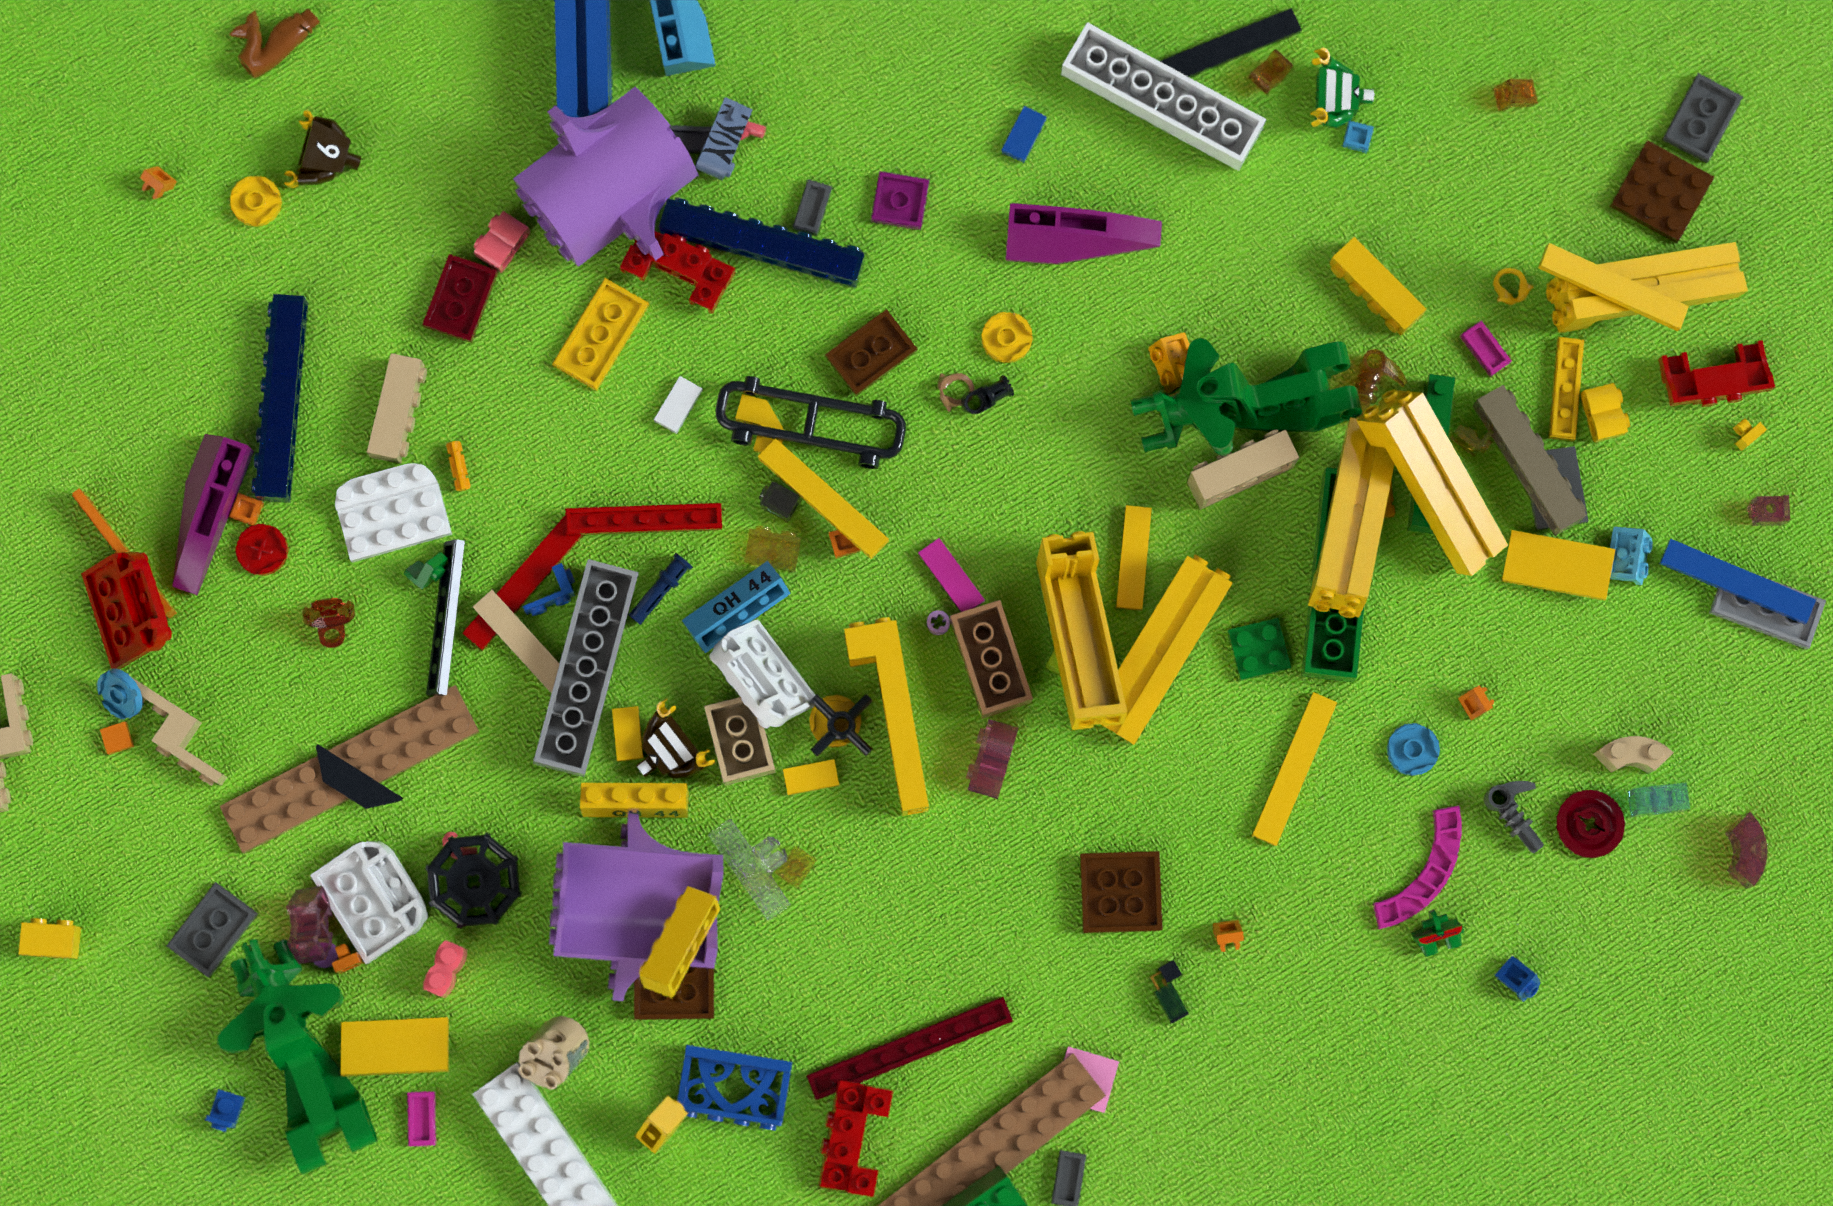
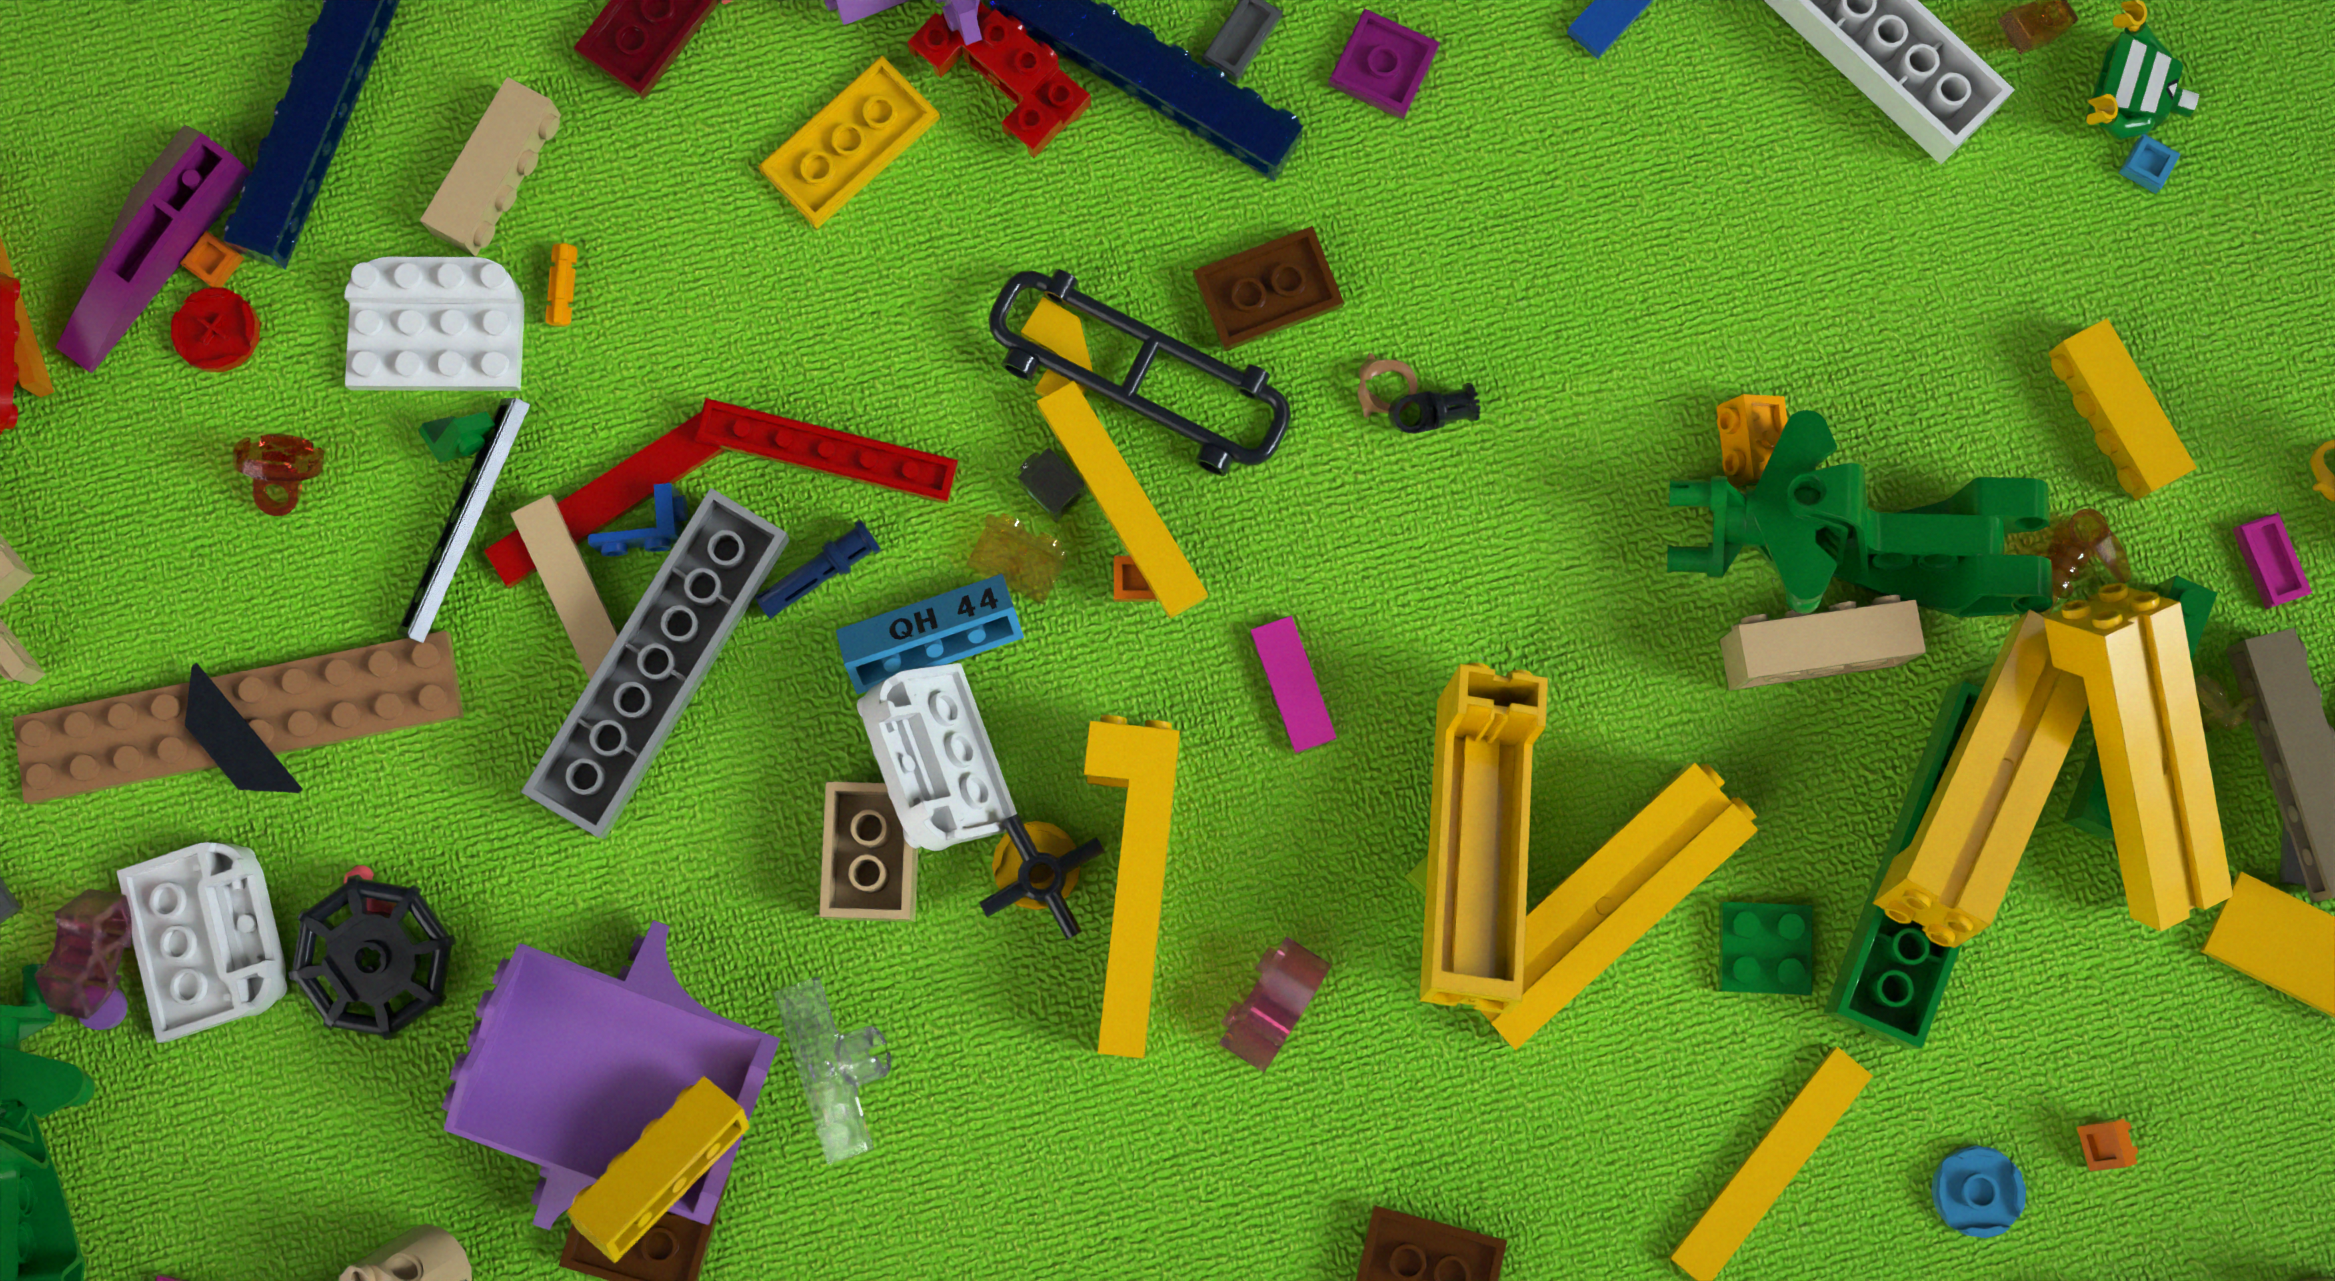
camera: 20 degrees right, 0 degrees up
orange tile [332,943,364,974] -> none
yellow tile [341,1017,449,1077] -> none
coral brick [423,940,467,998] -> none
yellow brick [580,783,689,818] -> none
yellow tile [612,706,644,762] -> none
torso [636,698,715,779] -> none
white tile [654,376,703,434] -> none
clear yellow bracket [775,846,817,890] -> none
yellow tile [783,759,839,796] -> none
lavender bush [927,610,950,635] -> none
medium nougat brick [950,600,1033,719] -> none
yellow tile [981,312,1033,363] -> none
magenta wedge [1006,203,1162,265] -> none
yellow tile [1116,505,1152,611] -> none

